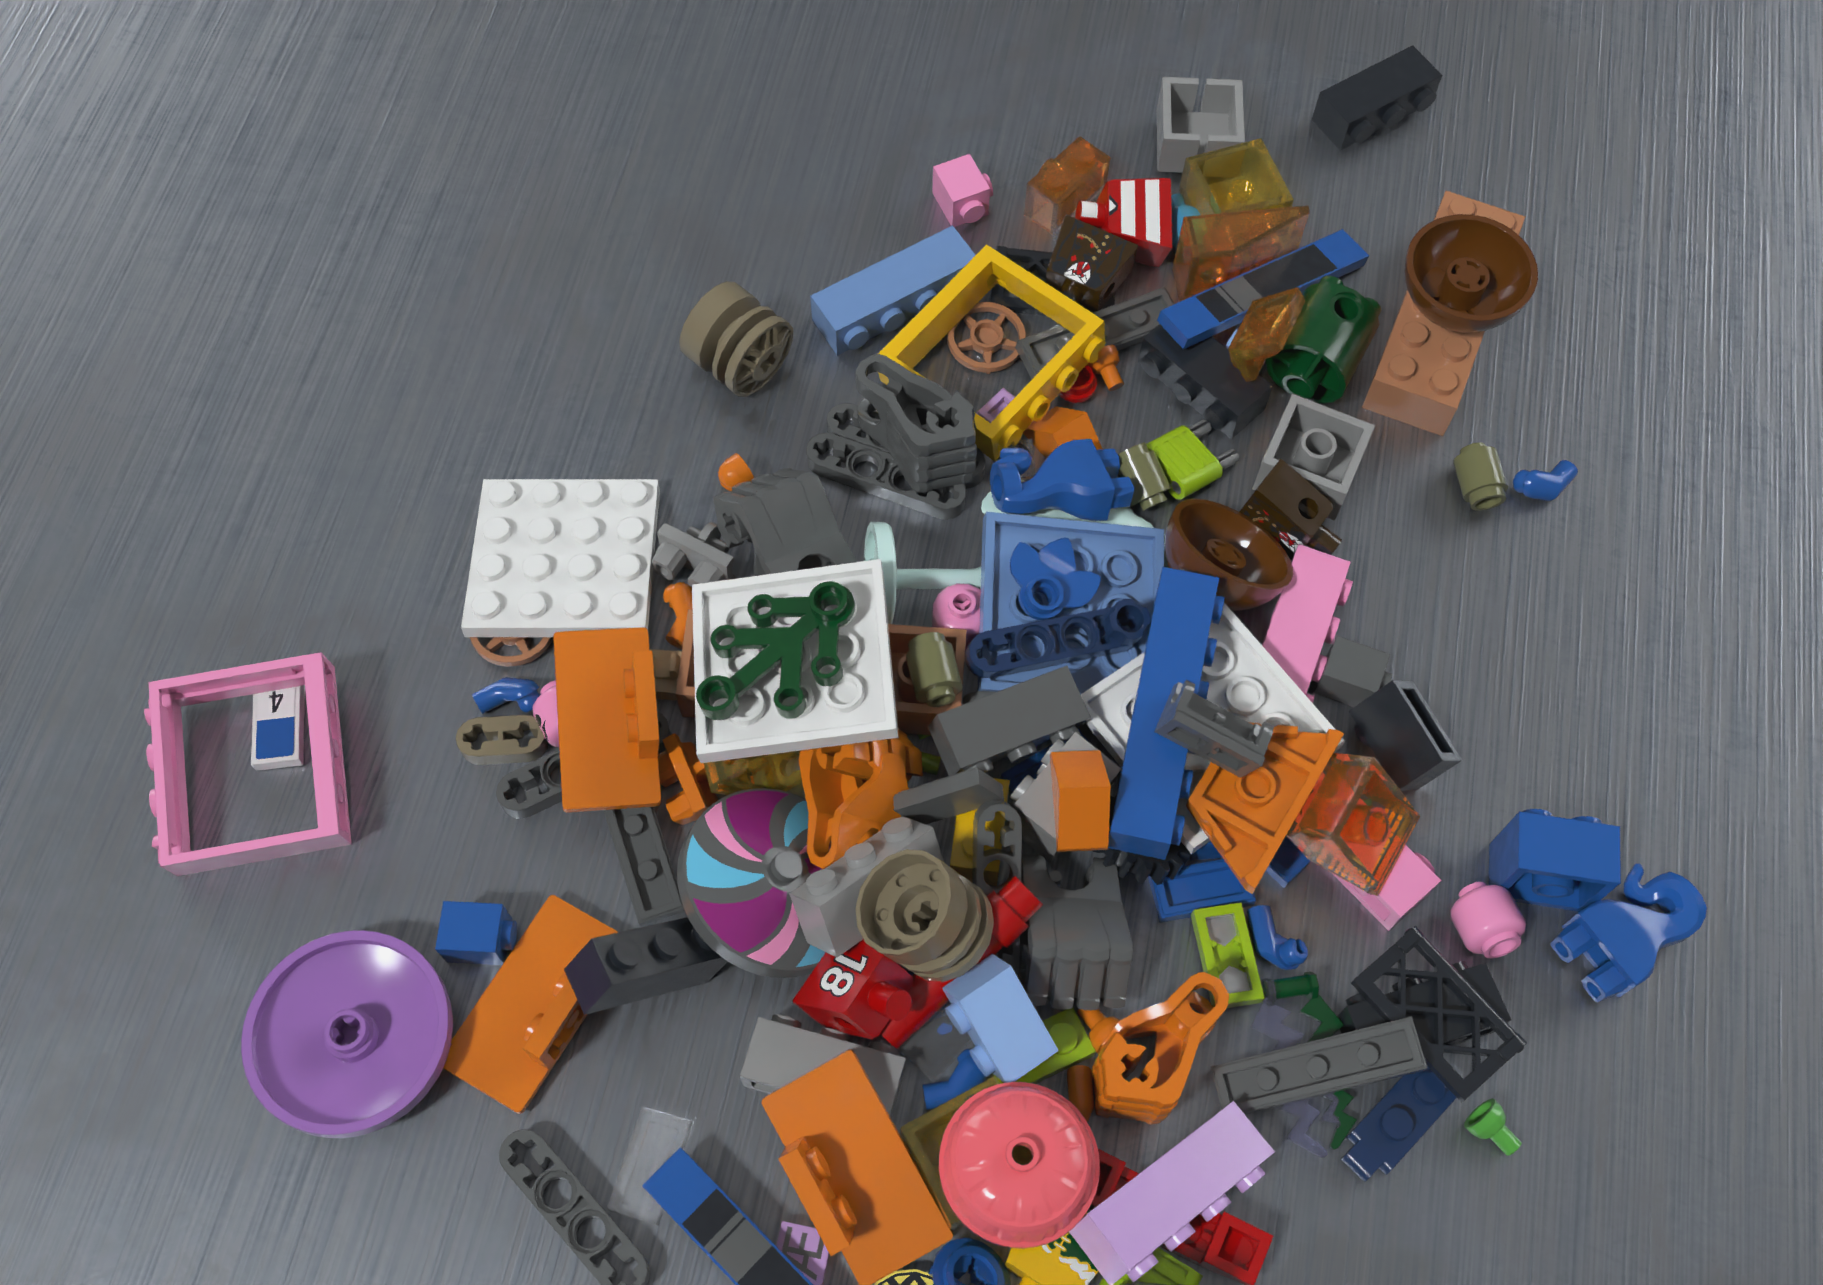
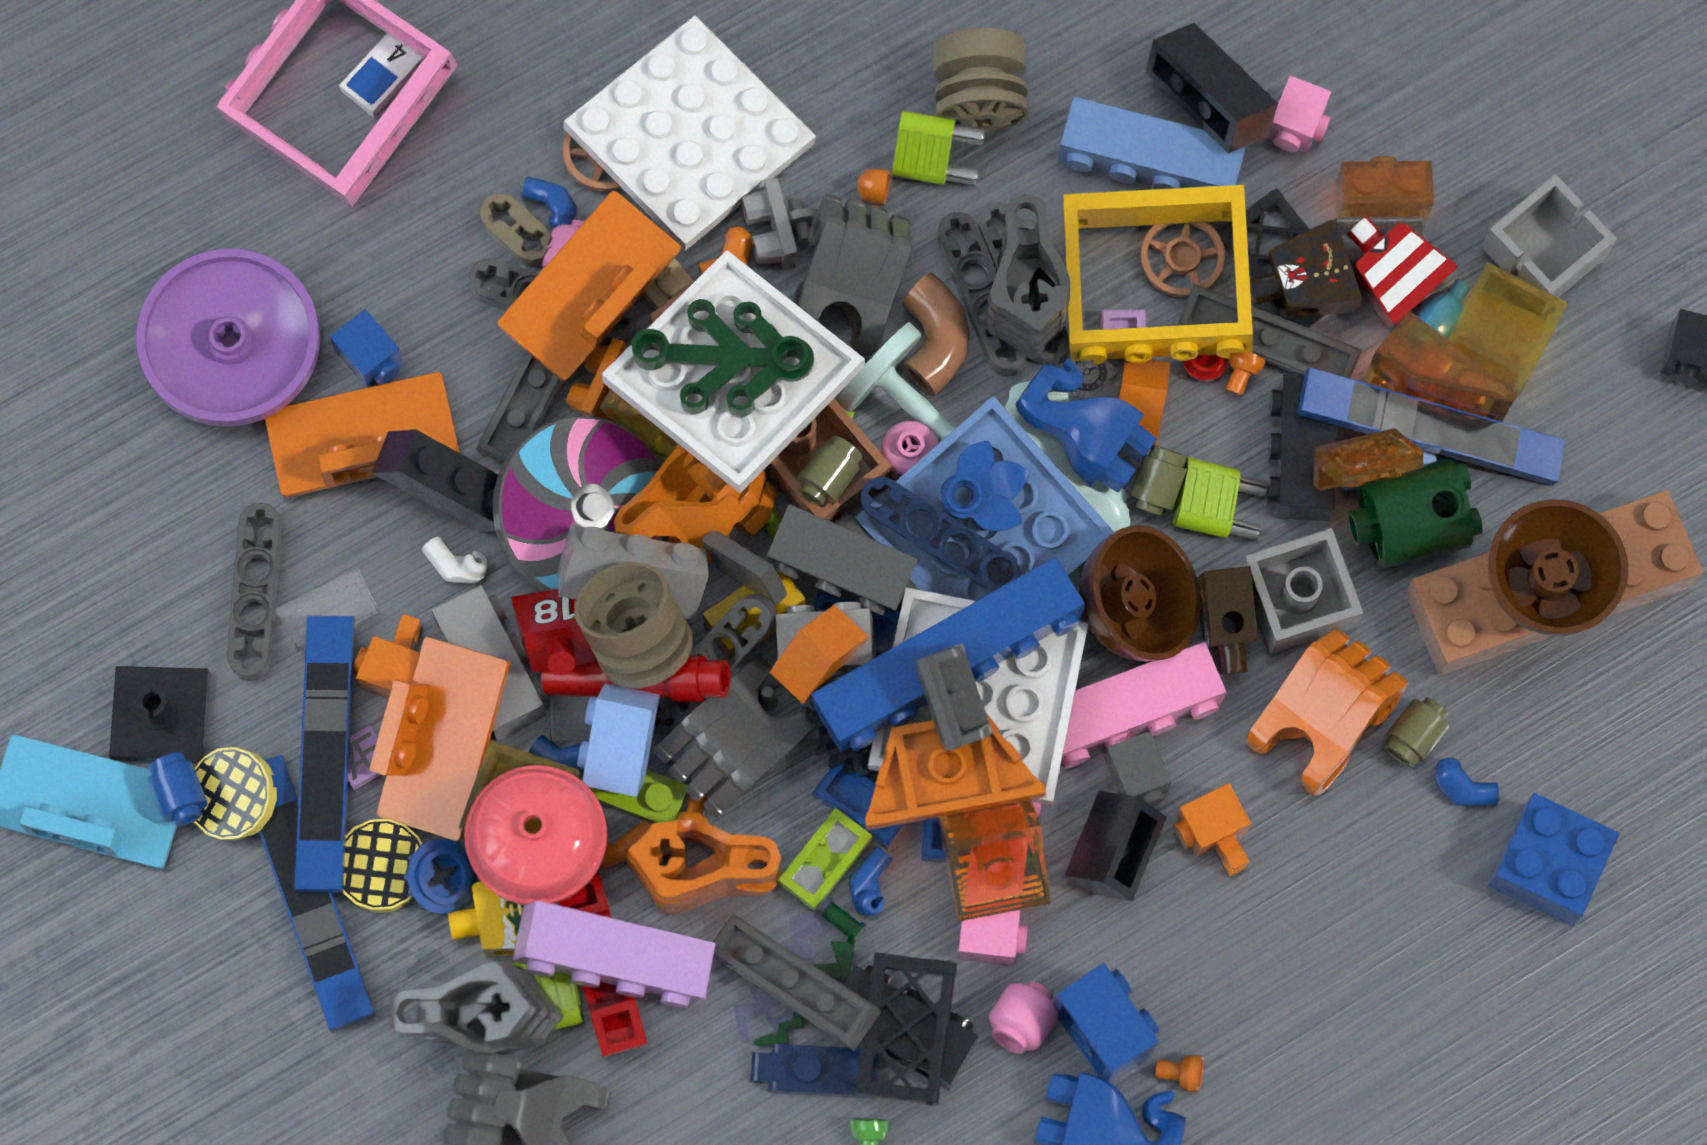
camera: 45 degrees right, 10 degrees up
none -> orange brick [353,614,423,699]
none -> white arm [421,536,488,584]
none -> lime piece [892,110,985,186]
none -> nougat cylinder [902,272,970,396]
none -> black brick [1145,23,1278,154]
none -> orange piece [1156,1054,1204,1093]
none -> orange brick [1174,783,1251,877]
none -> orange piece [1247,628,1409,796]
none -> blue brick [1488,793,1620,926]

